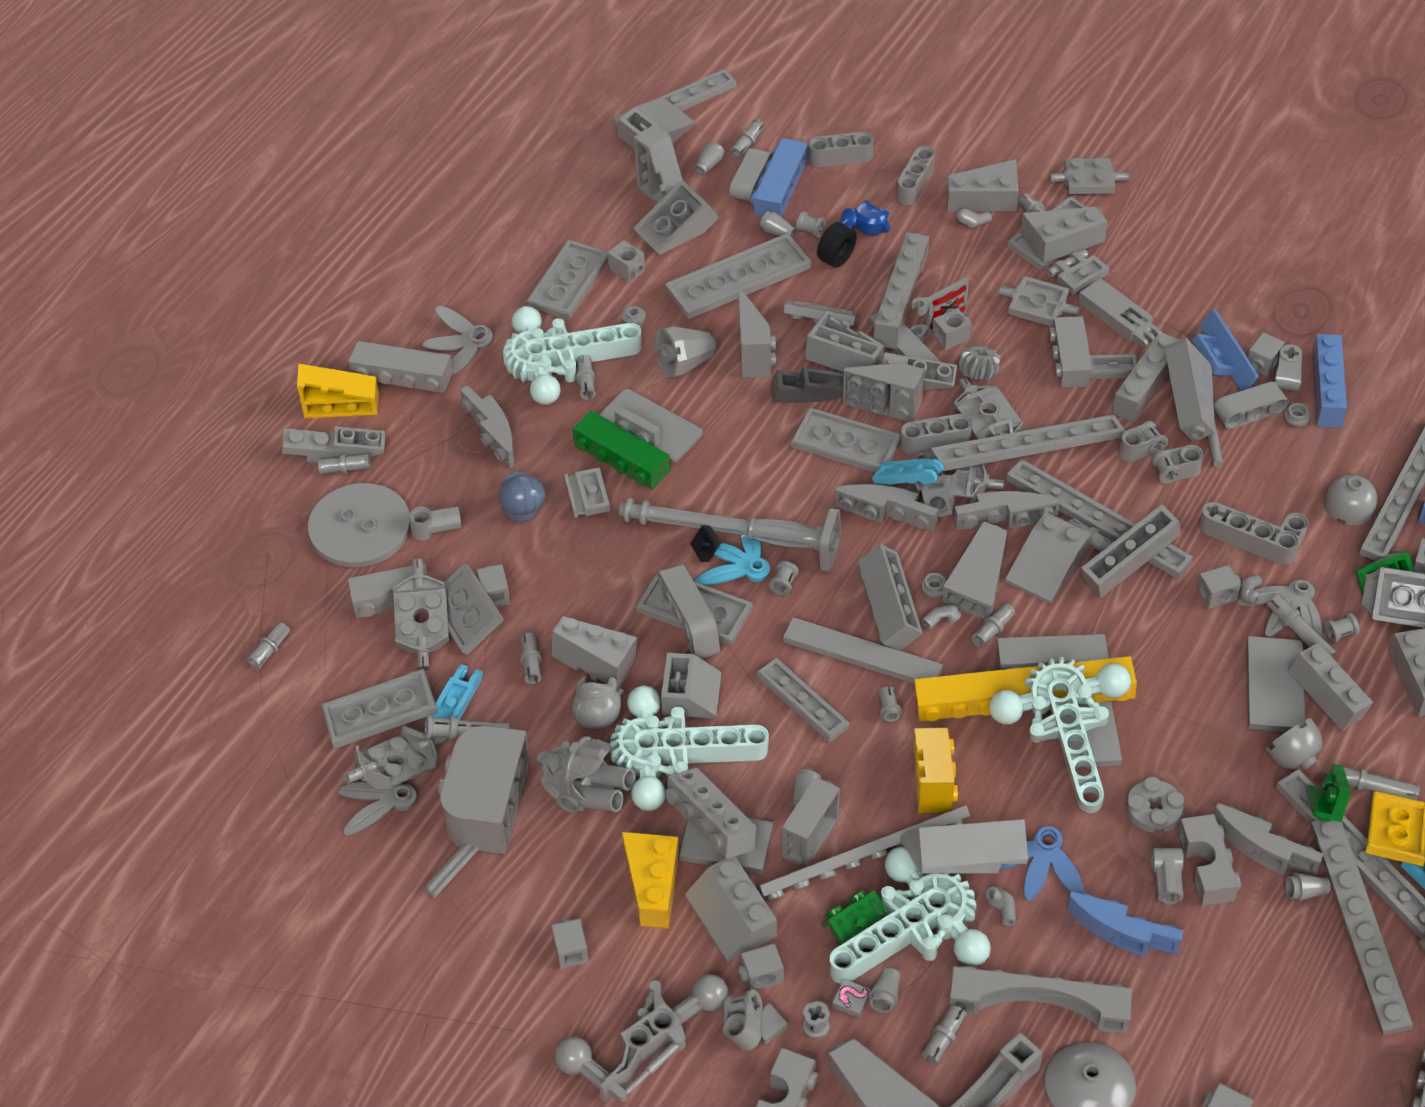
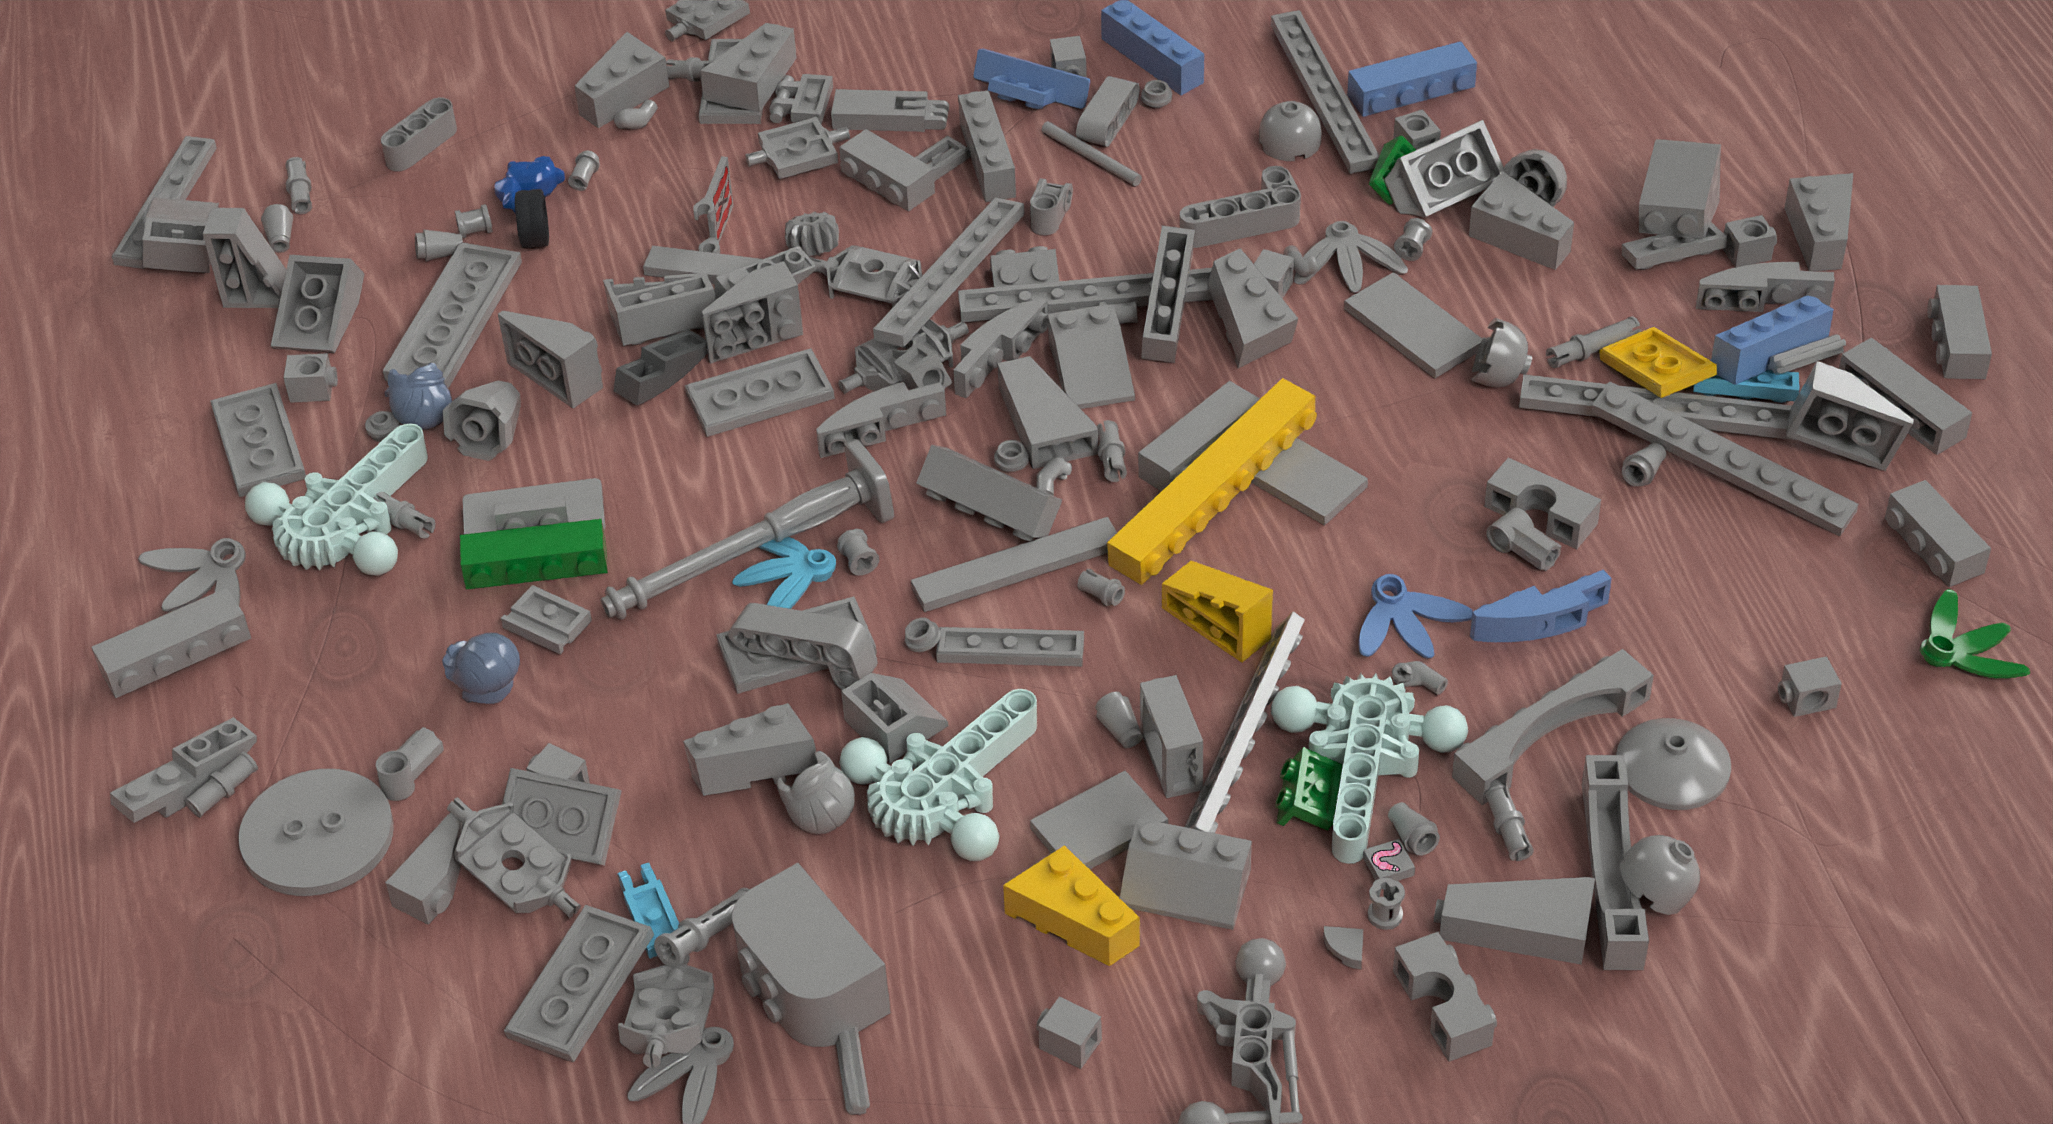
camera: 45 degrees left, 5 degrees down
light grey axle [247,622,290,670] -> none
yellow wedge [297,364,379,418] -> none
light grey slope [460,385,514,469] -> none
light grey pin [520,633,542,684] -> none
light grey helmet [536,736,636,813] -> none
light grey brick [666,767,757,860] -> none
black plate [690,525,721,562] -> none
light grey piece [723,989,763,1051] -> none
light grey beam [729,148,773,202] -> none
light grey brick [738,944,784,991] -> none
medium blue brick [751,138,808,217] -> none
light grey plate [783,299,859,328] -> none
medium azure hinge [872,458,944,486] -> none
light grey arch [874,232,930,349] -> none
light grey beam [897,146,935,206] -> none
light grey beam [900,414,972,455] -> none
light grey slope [900,819,1028,873] -> none
light grey brick [932,309,972,350] -> none
light aqua piece [989,657,1132,813] -> none
light grey plate [1127,777,1184,833] -> none
light grey piece [1152,445,1203,484] -> none
light grey slope [1165,338,1215,442] -> none
light grey slope [1215,803,1324,876] -> none
light grey pin [1267,594,1336,656] -> none
light grey piece [1274,344,1302,392] -> none
light grey brick [1288,642,1373,731] -> none
green bracket [1306,764,1351,822] -> none
none -> sand blue hair [384,363,452,430]
none -> light grey pin [568,151,600,191]
none -> light grey plate [905,618,941,652]
none -> light grey bracket [990,246,1059,287]
none -> light grey wedge [1208,248,1298,368]

